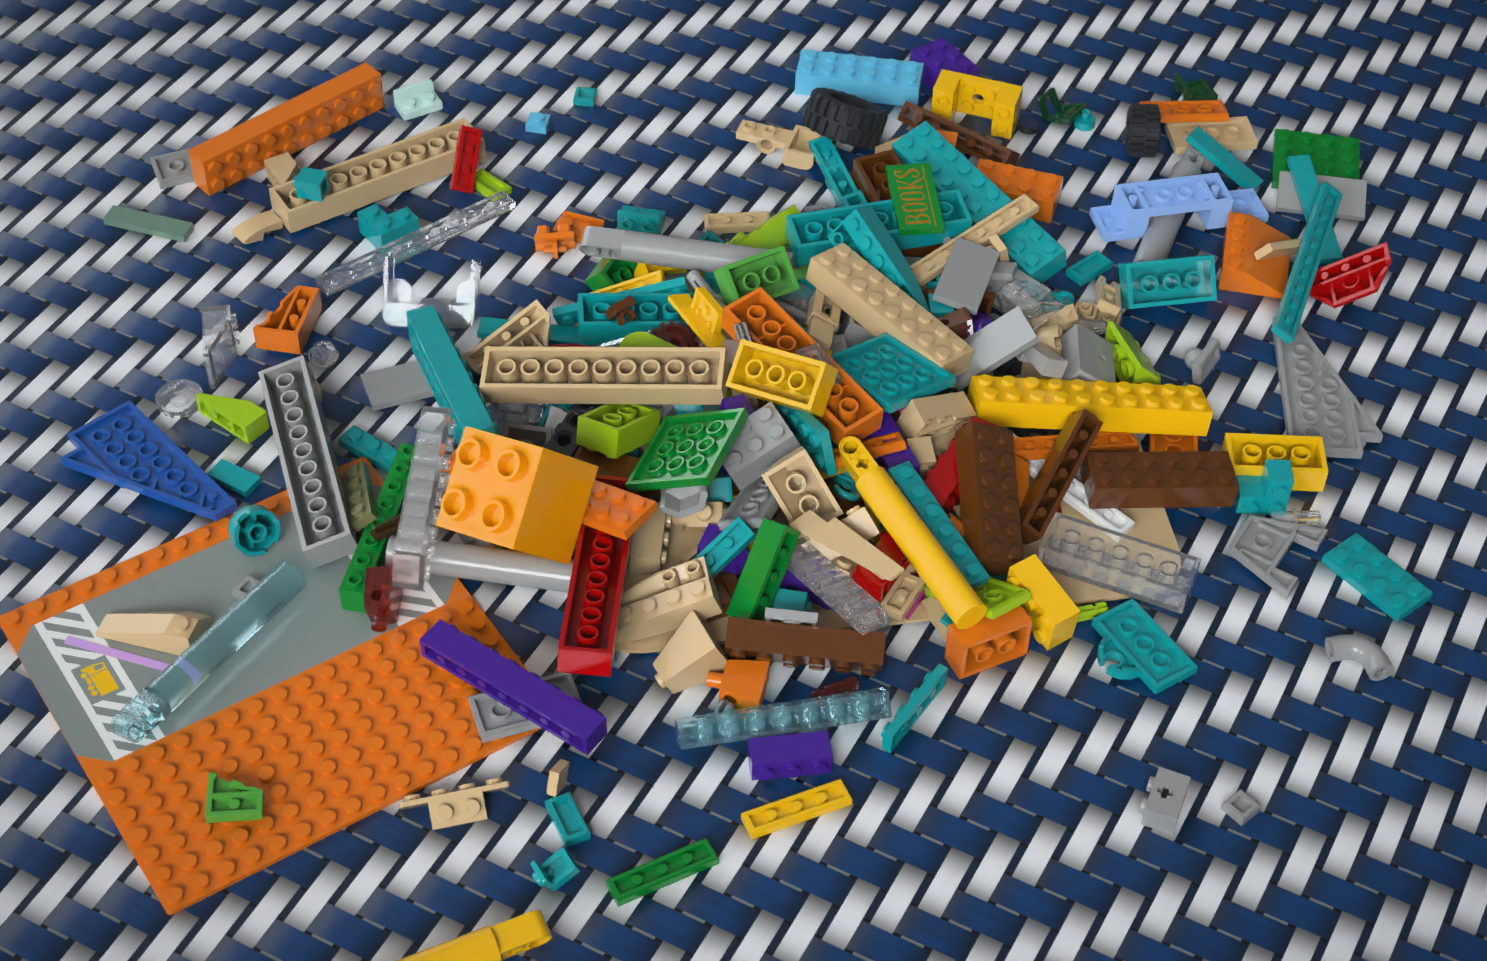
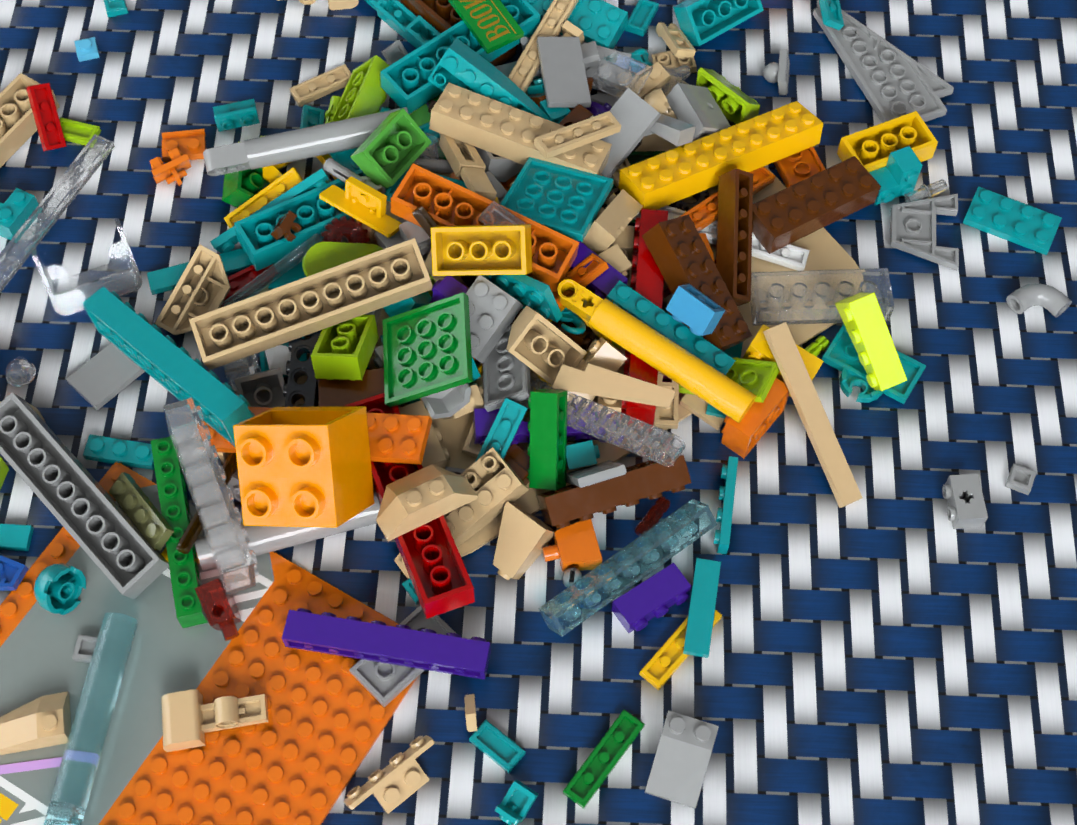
camera: 25 degrees left, 15 degrees up
none -> tan plate [161,689,269,752]
none -> tan wedge [376,464,478,542]
none -> tan plate [534,111,622,159]
none -> light grey slope [645,710,719,809]
none -> dark azure brick [666,284,725,336]
none -> teal tile [683,558,721,658]
none -> tan tile [763,322,863,508]
none -> neon yellow wedge [835,293,907,391]

